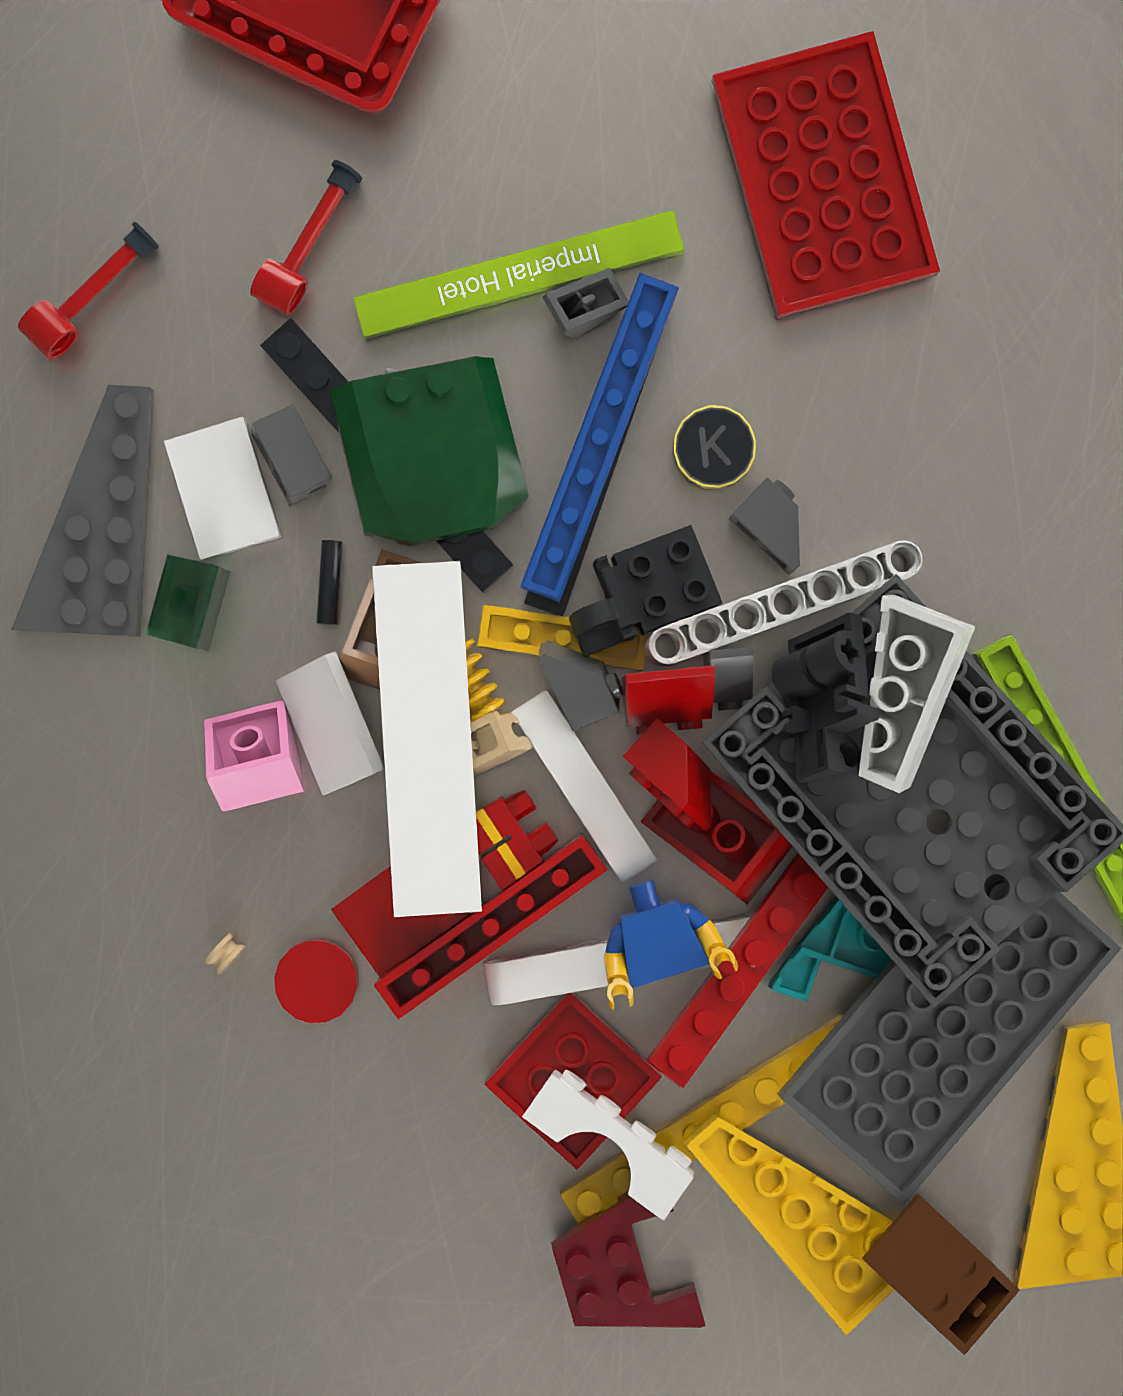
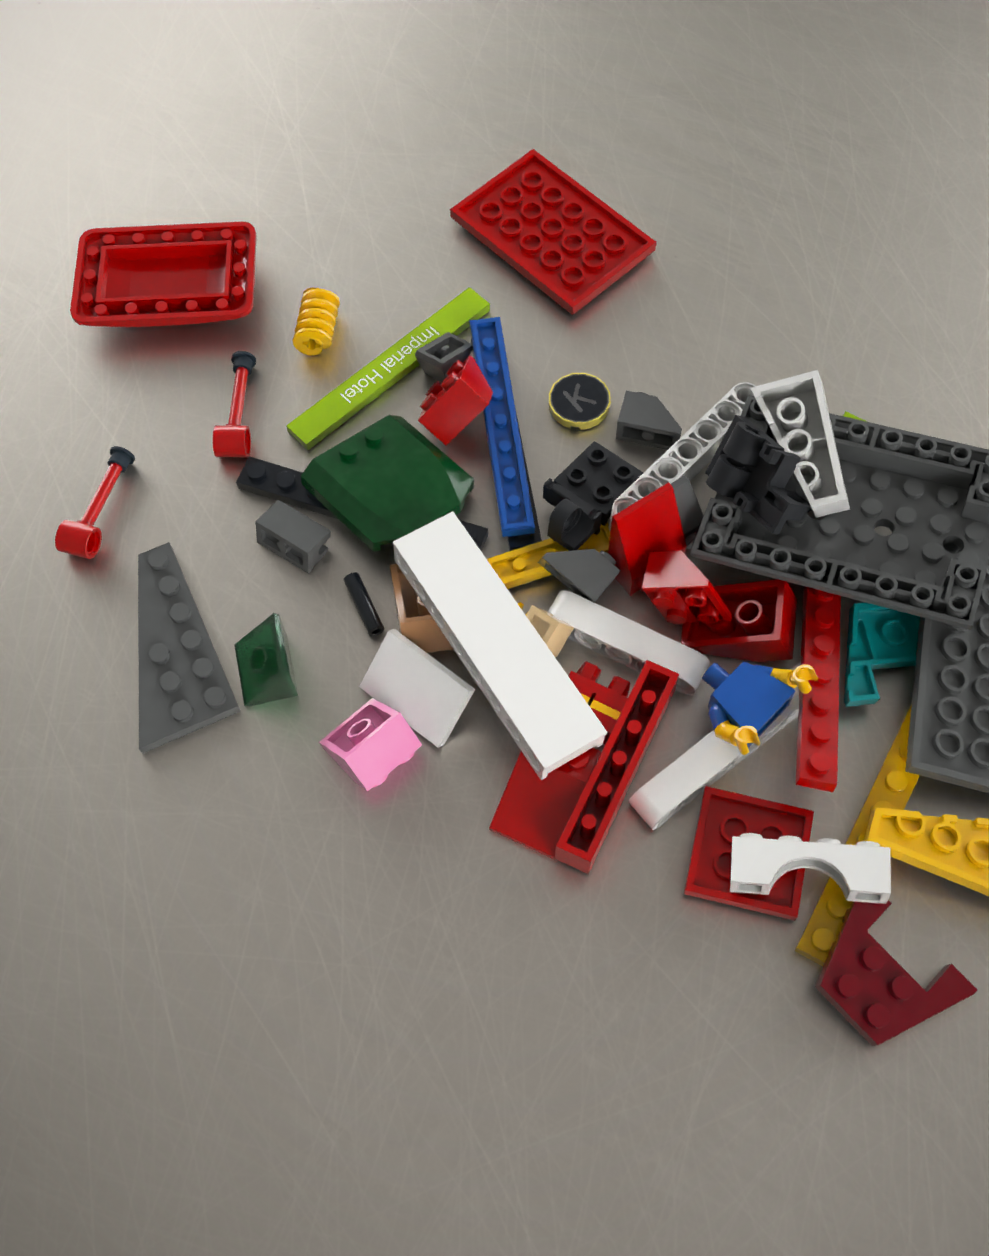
camera: 25 degrees left, 25 degrees down
white tile [164,417,282,561] -> none
tan bush [204,933,246,975] -> none
red tile [274,939,359,1024] -> none
none -> yellow piece [292,287,340,356]
none -> red slope [418,355,493,446]

